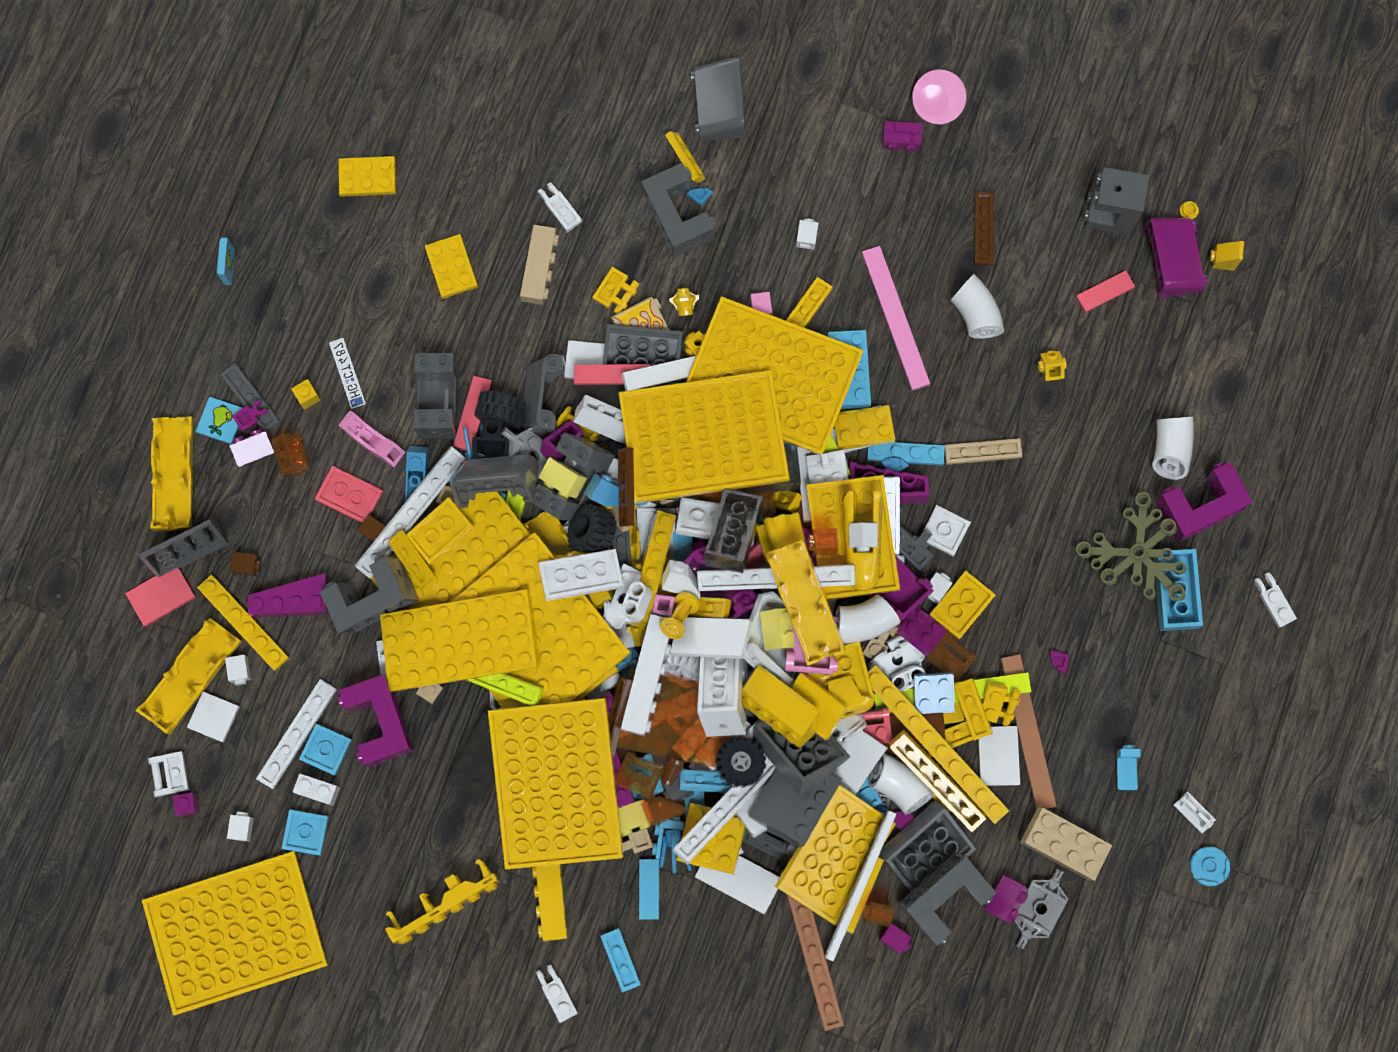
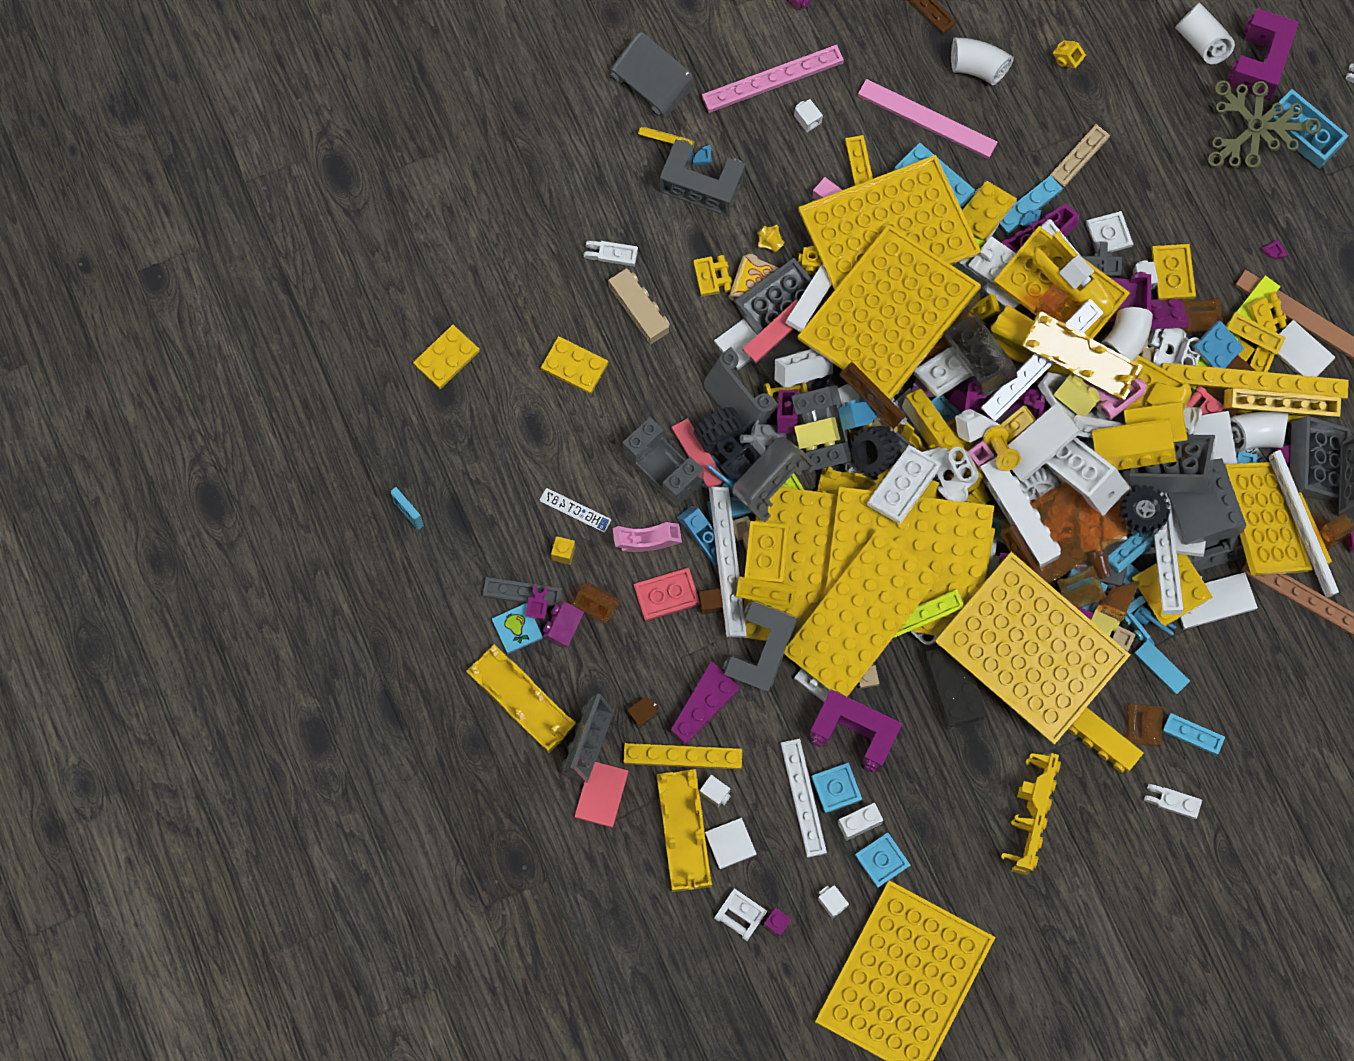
camera: 45 degrees left, 5 degrees down
none -> bright pink plate [702,45,844,113]
none -> clear orange plate [1126,704,1163,747]

